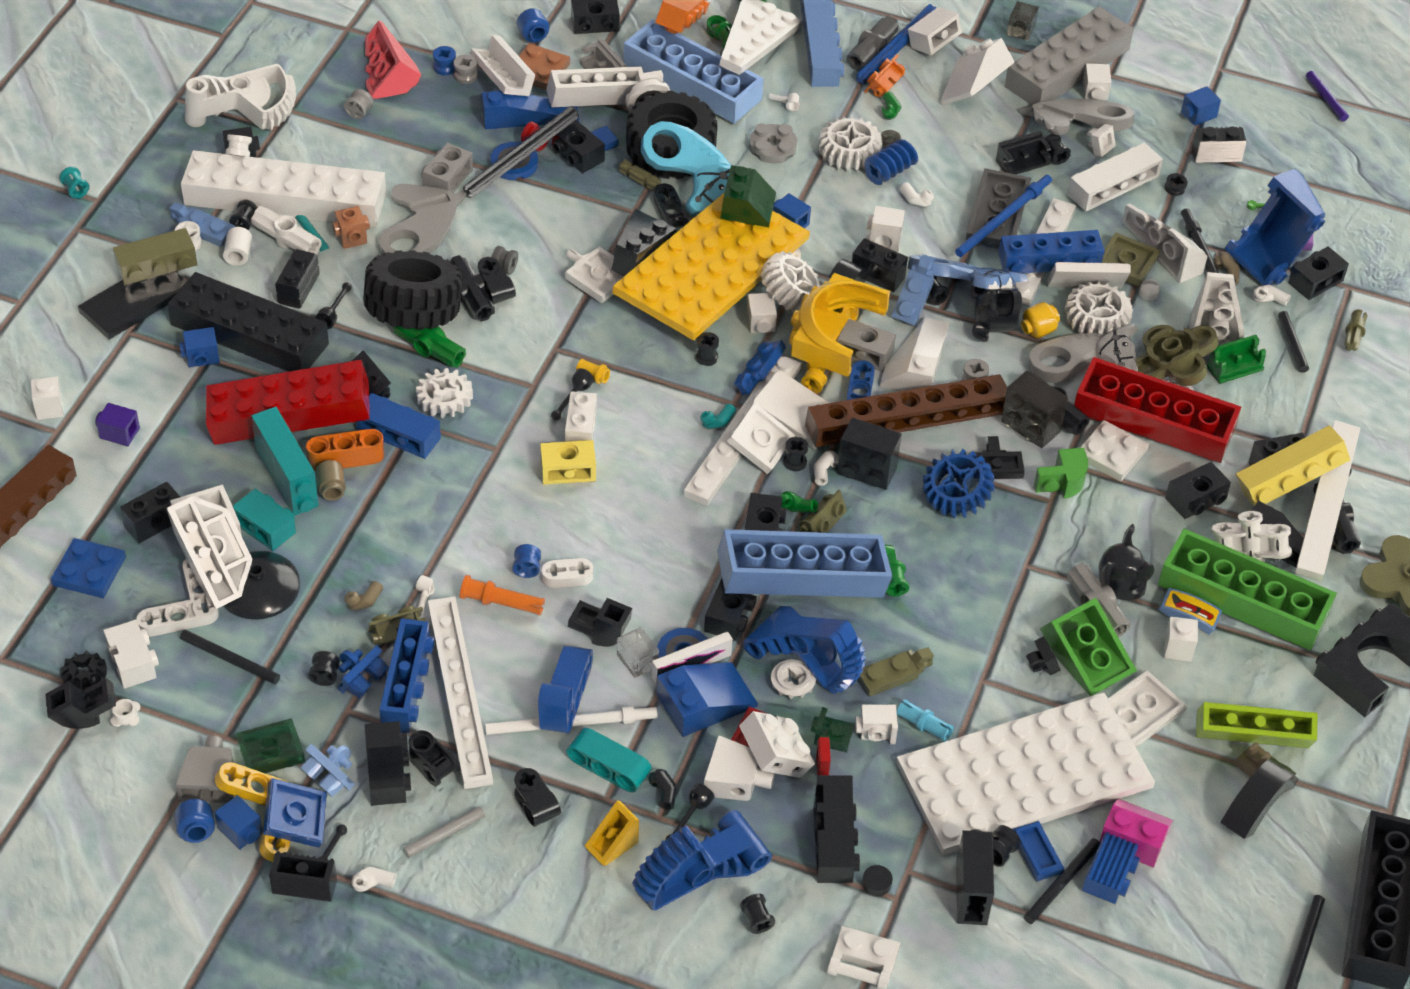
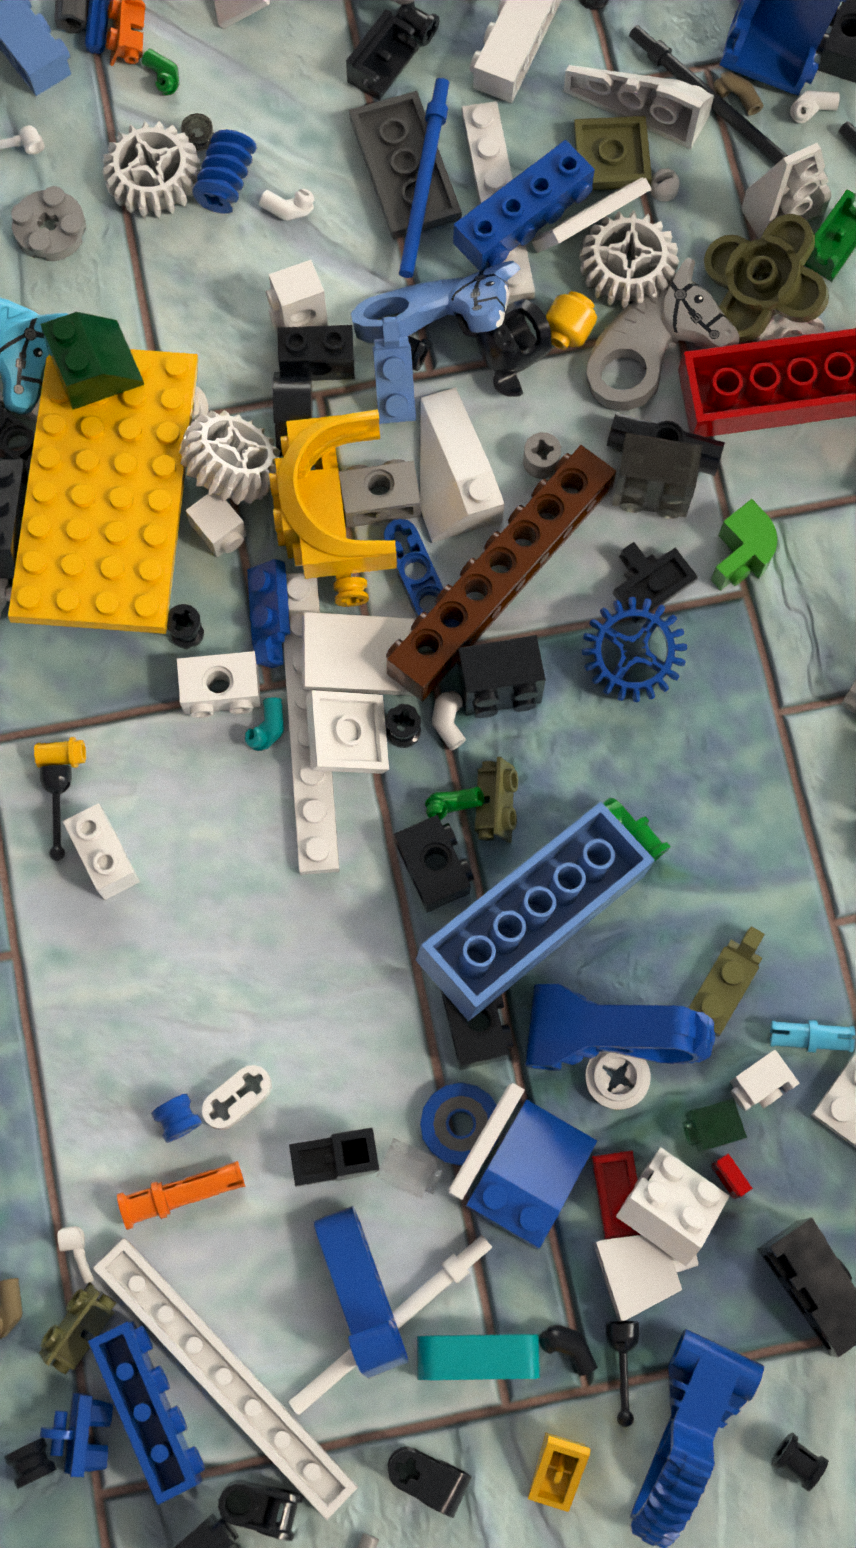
camera: 30 degrees left, 25 degrees up
light yellow brick [540,440,596,485] -> none
blue brick [773,193,811,228] -> none
white plate [1080,420,1149,482] -> none
none -> white brick [177,651,261,718]

